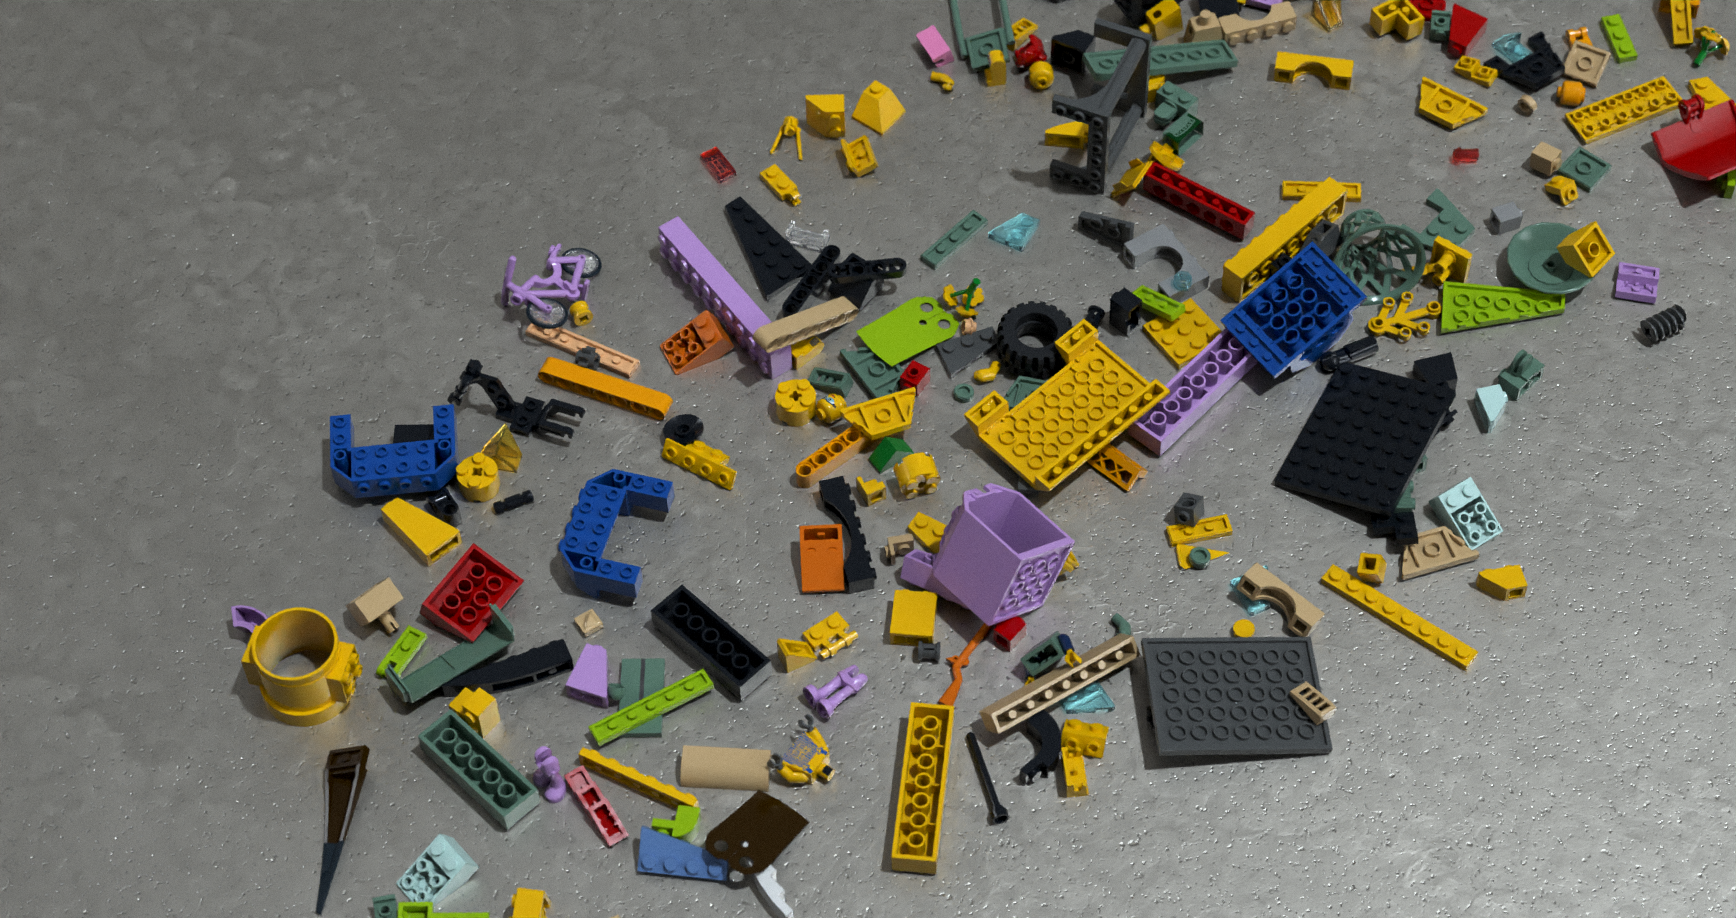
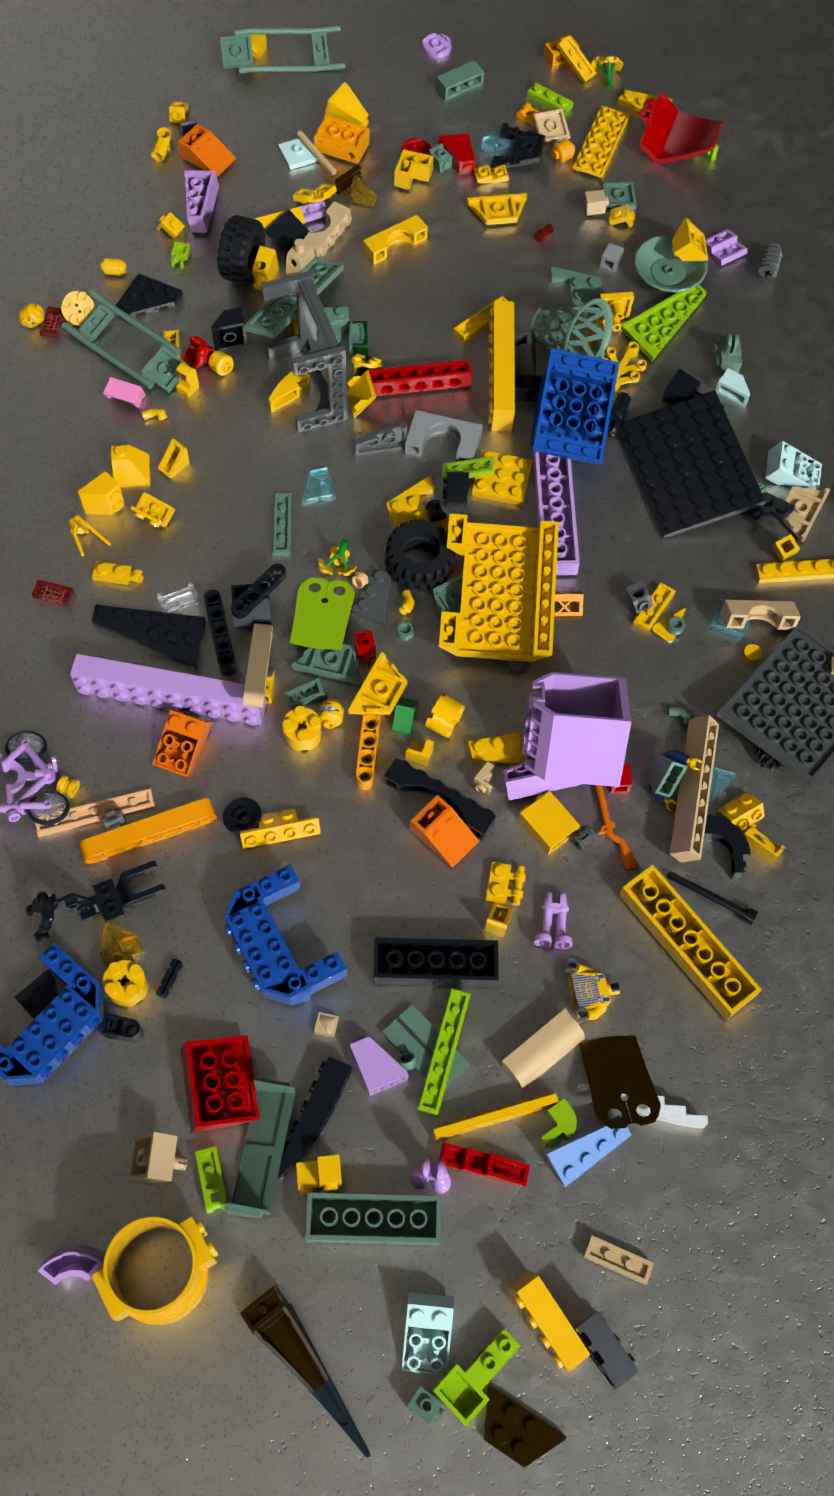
camera: 50 degrees left, 10 degrees up
yellow slope [381,497,462,566] -> none
clear light blue bush [1174,271,1192,291] -> none
tan tile [1518,95,1537,114] -> none
none -> yellow slope [158,438,190,478]
none -> yellow wing [386,476,449,533]

